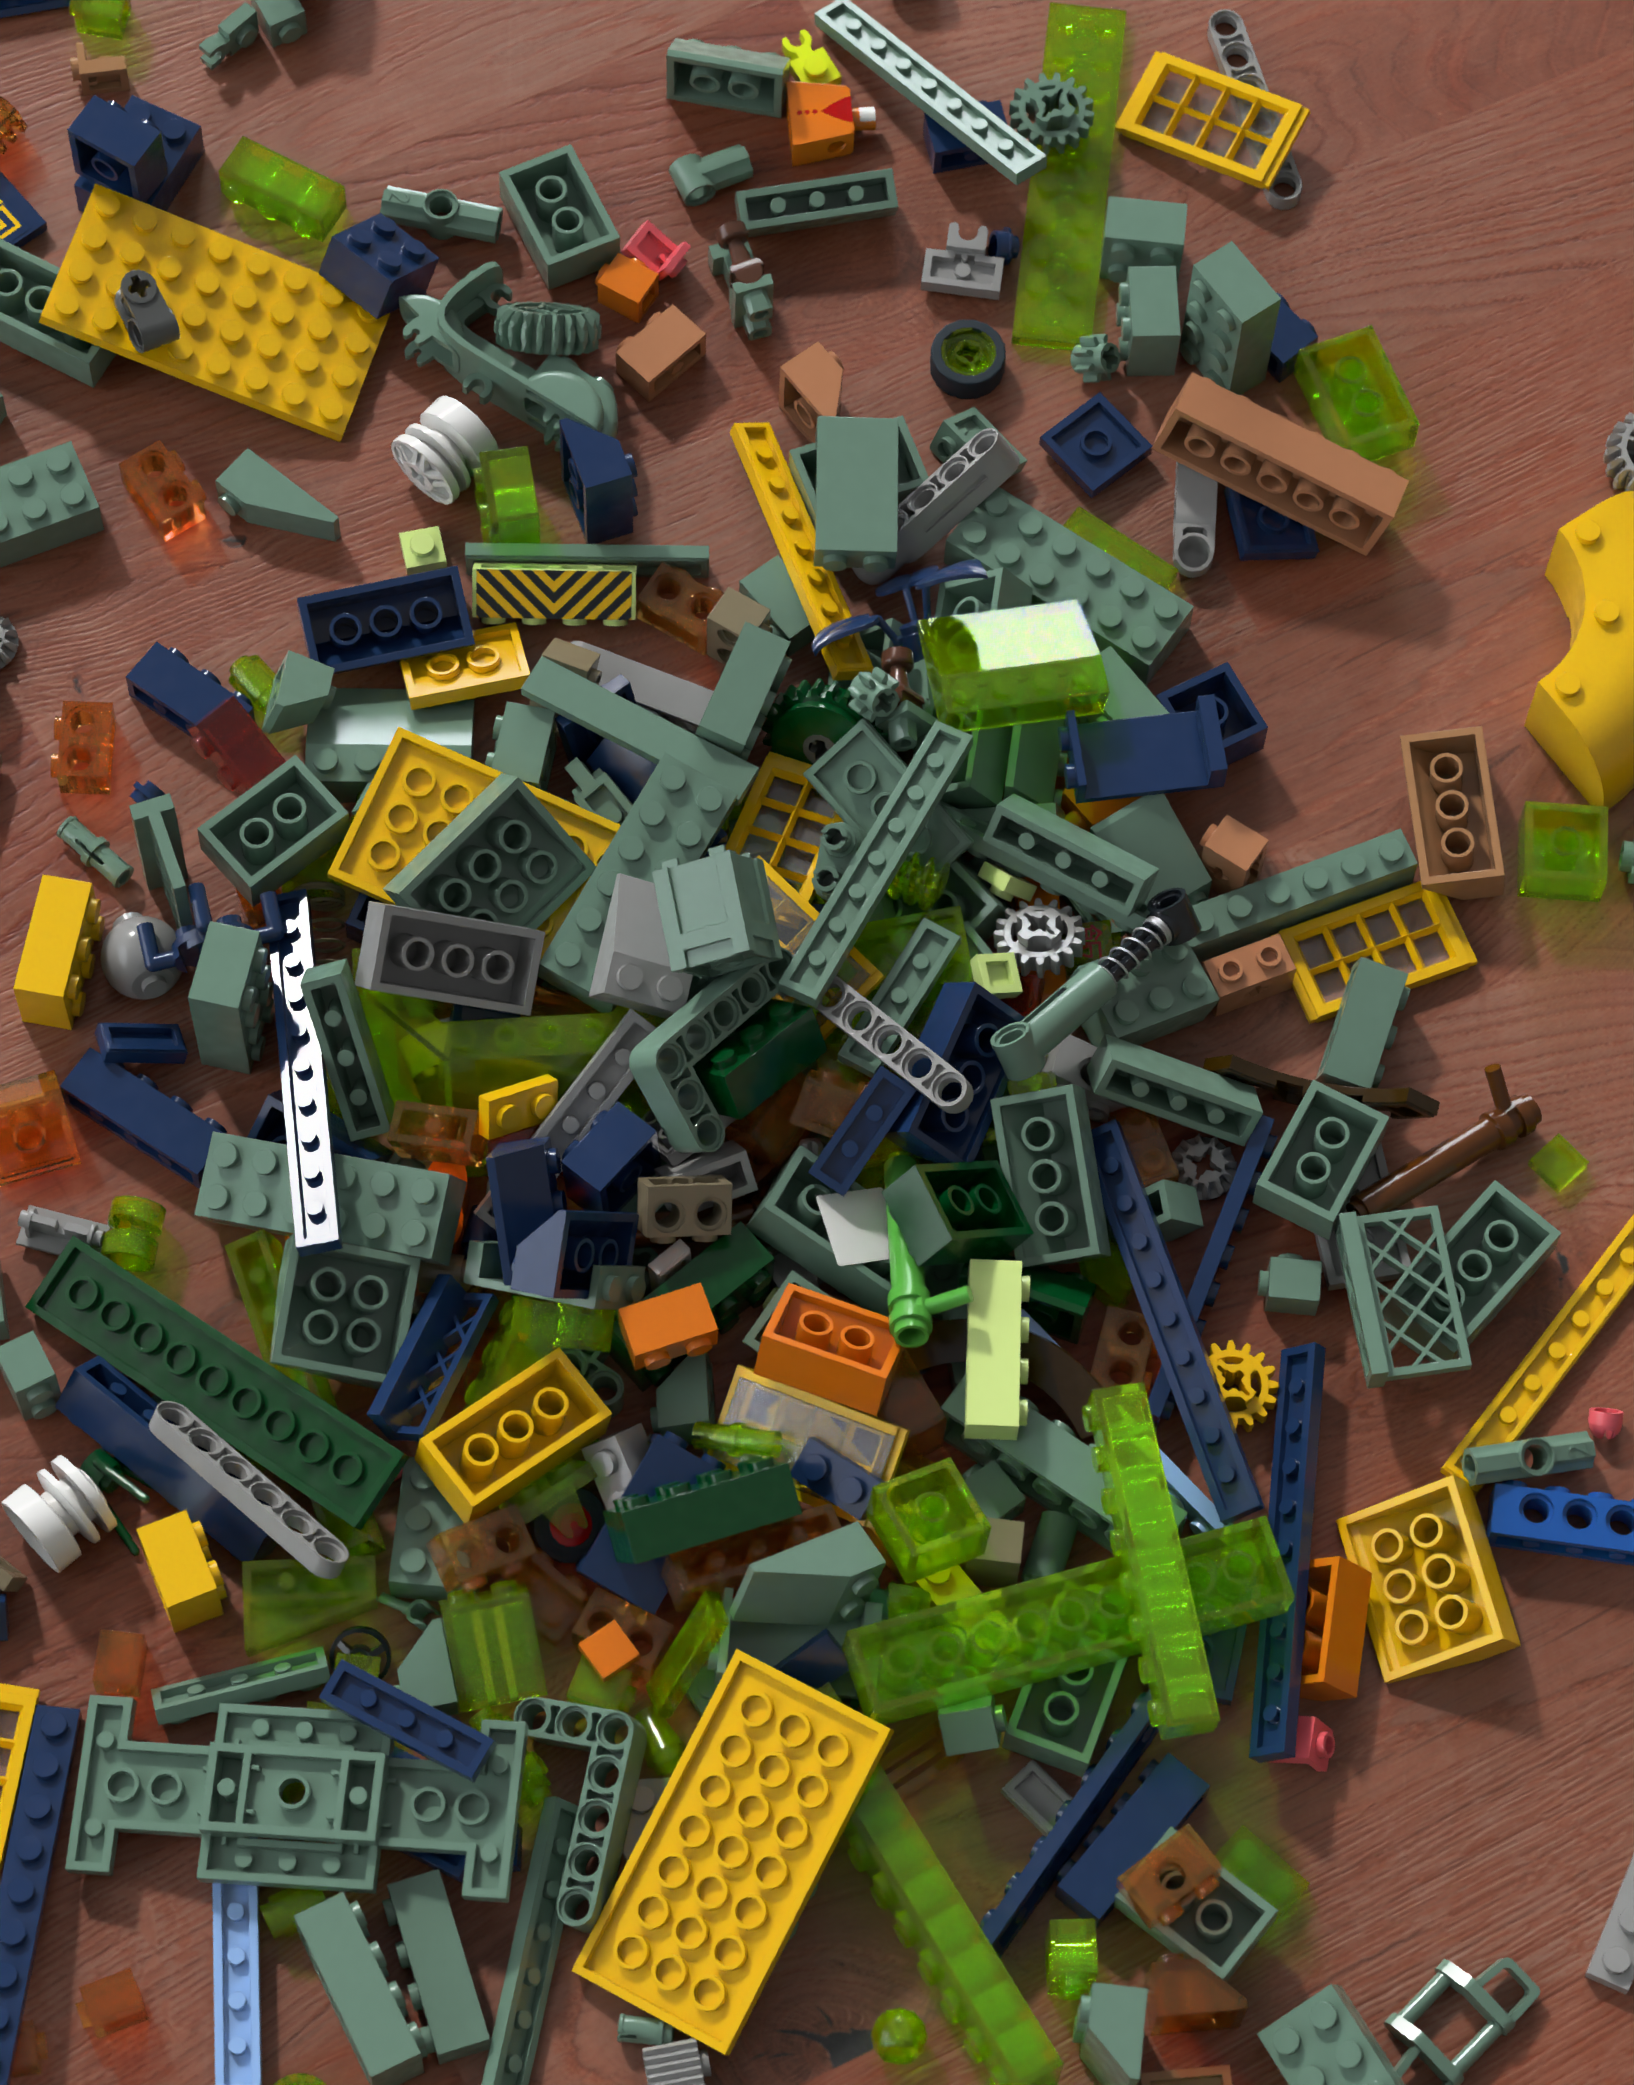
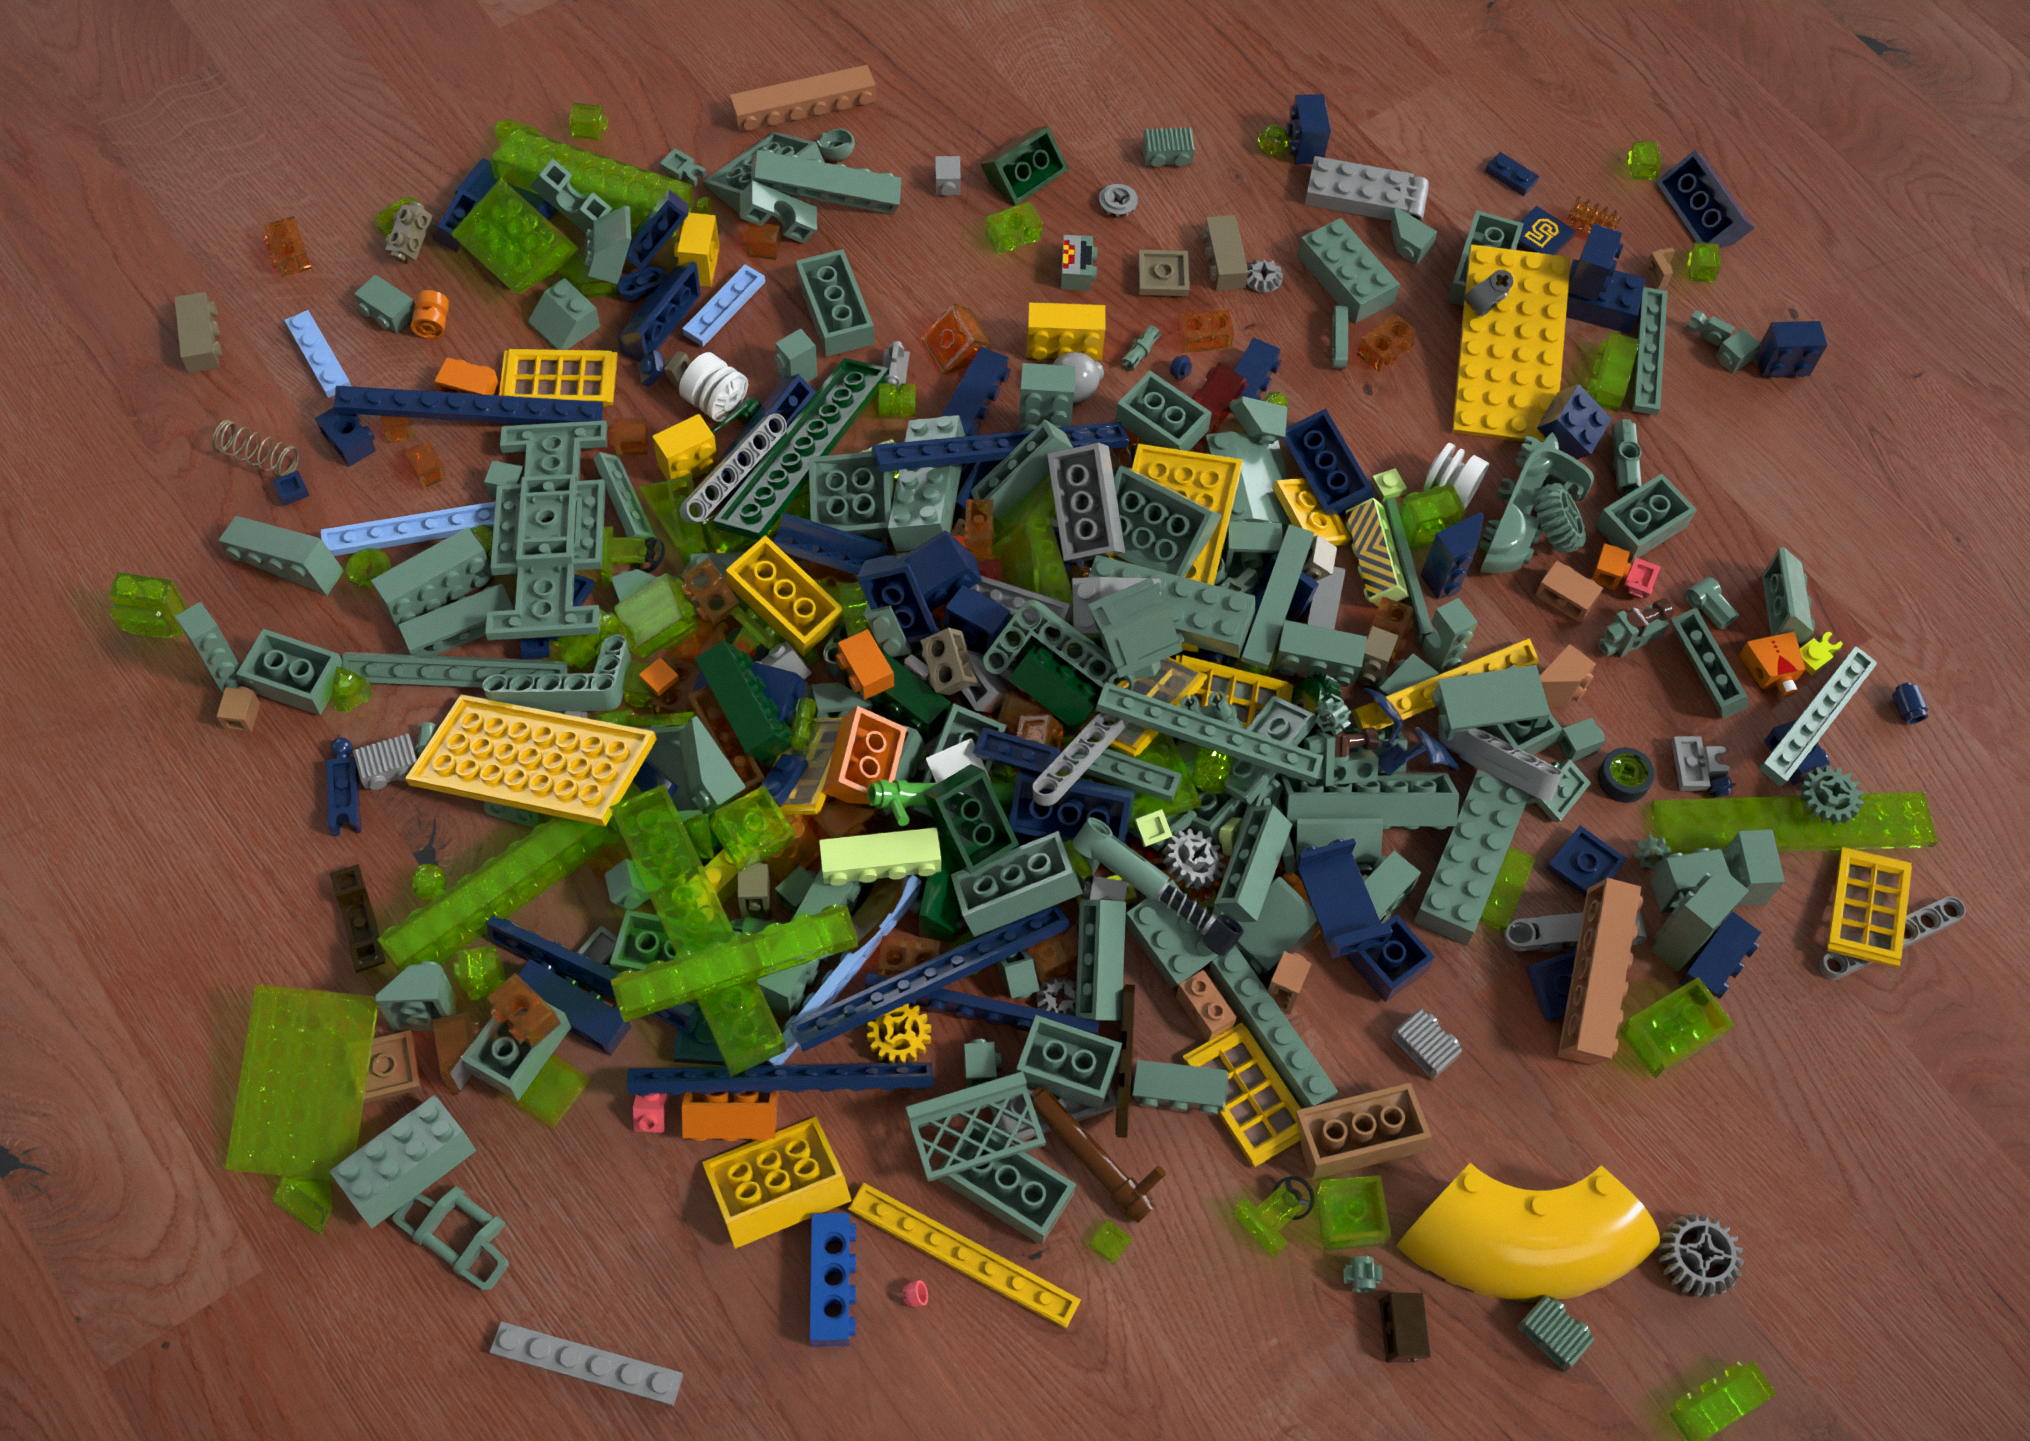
camera: 80 degrees right, 5 degrees down
dark blue tile [95,1023,188,1064] -> none
sand green fence [129,793,193,929] -> none
dark blue plate [136,883,285,973] -> none
sand green slope [215,448,341,542] -> none
dark blue plate [319,1659,497,1783] -> none
yellow plate [479,1074,558,1140] -> none
clear neon green slope [917,600,1110,732] -> none
sand green piece [1461,1431,1596,1486] -> none
none -> sand green brick [484,461,524,498]
none -> clear neon green piece [1233,1176,1315,1259]
none -> sand green beam [1332,305,1348,369]
none -> light grey brick [1391,1008,1462,1080]
none -> sand green arch [1420,598,1478,674]
none -> sand green brick [1556,718,1605,762]
none -> sand green plate [1632,287,1667,415]

